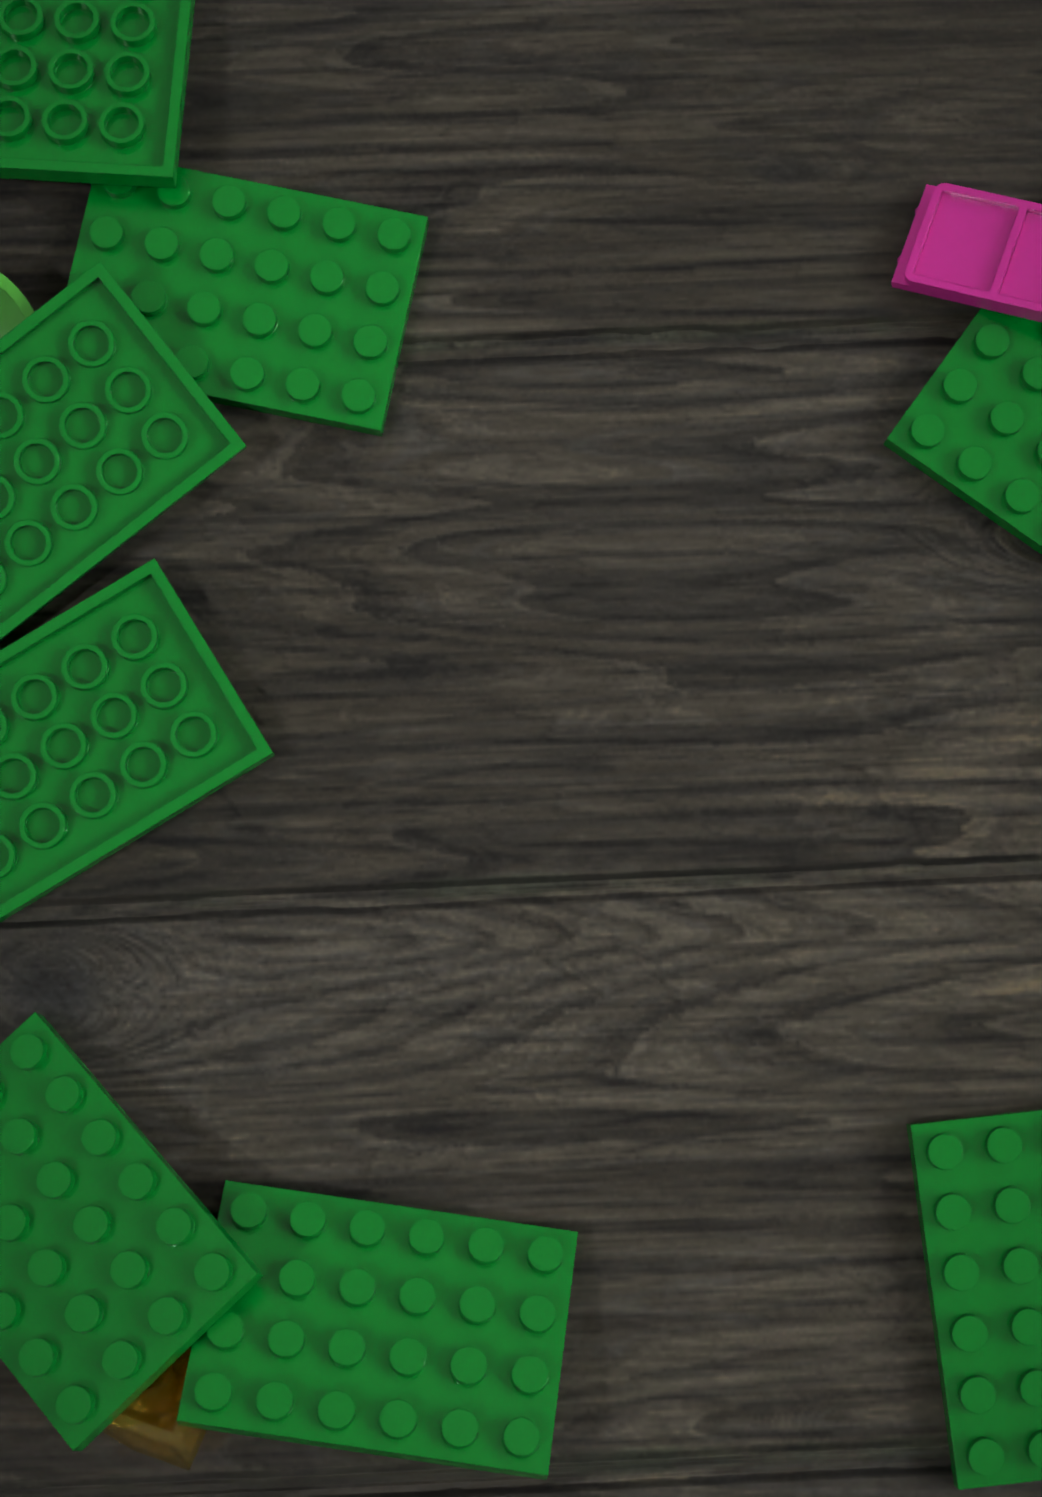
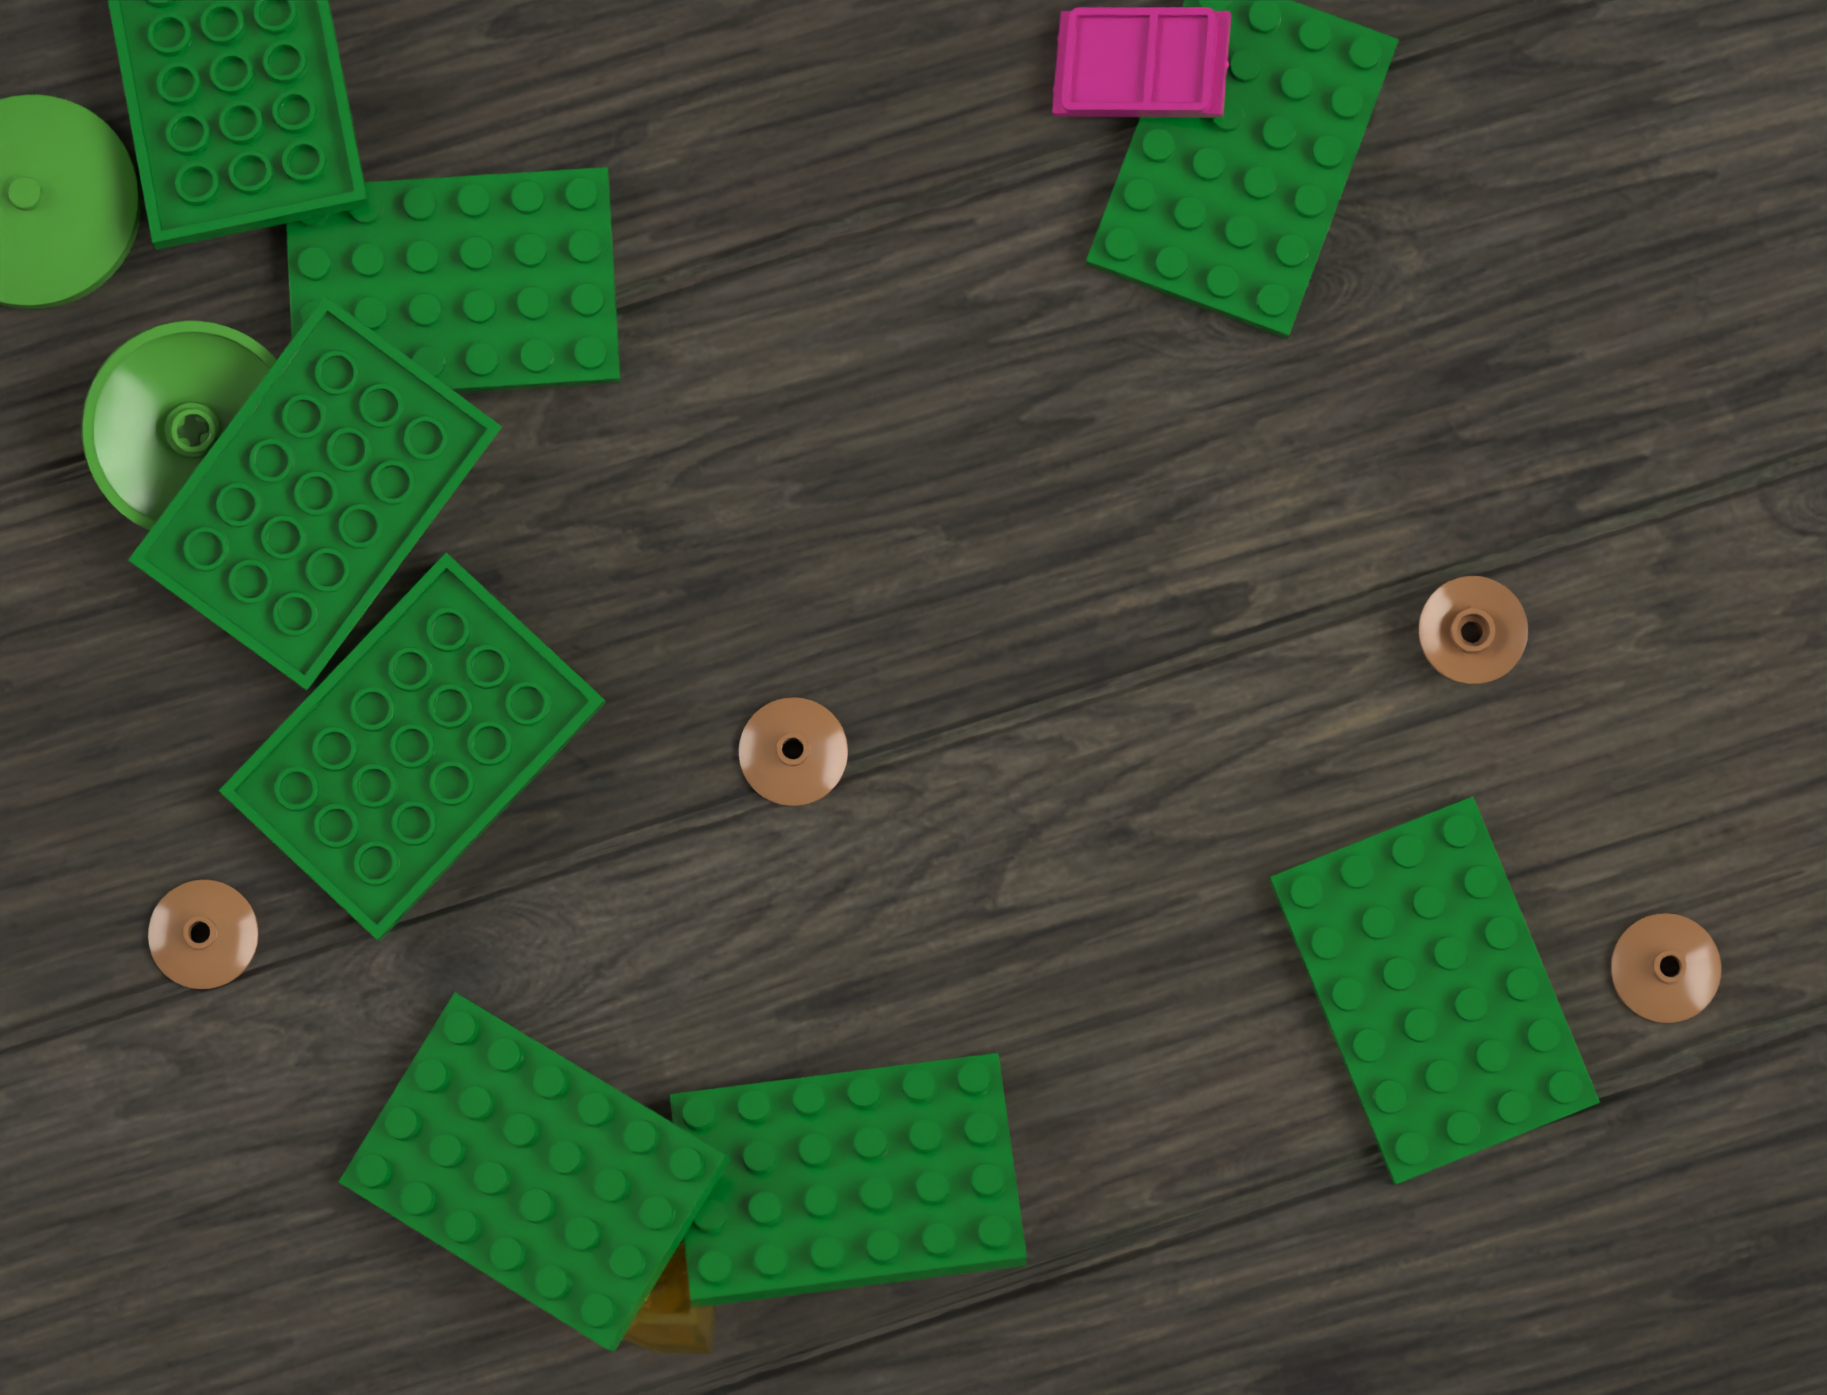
camera: 15 degrees left, 0 degrees up
none -> medium nougat dish [739,697,848,806]

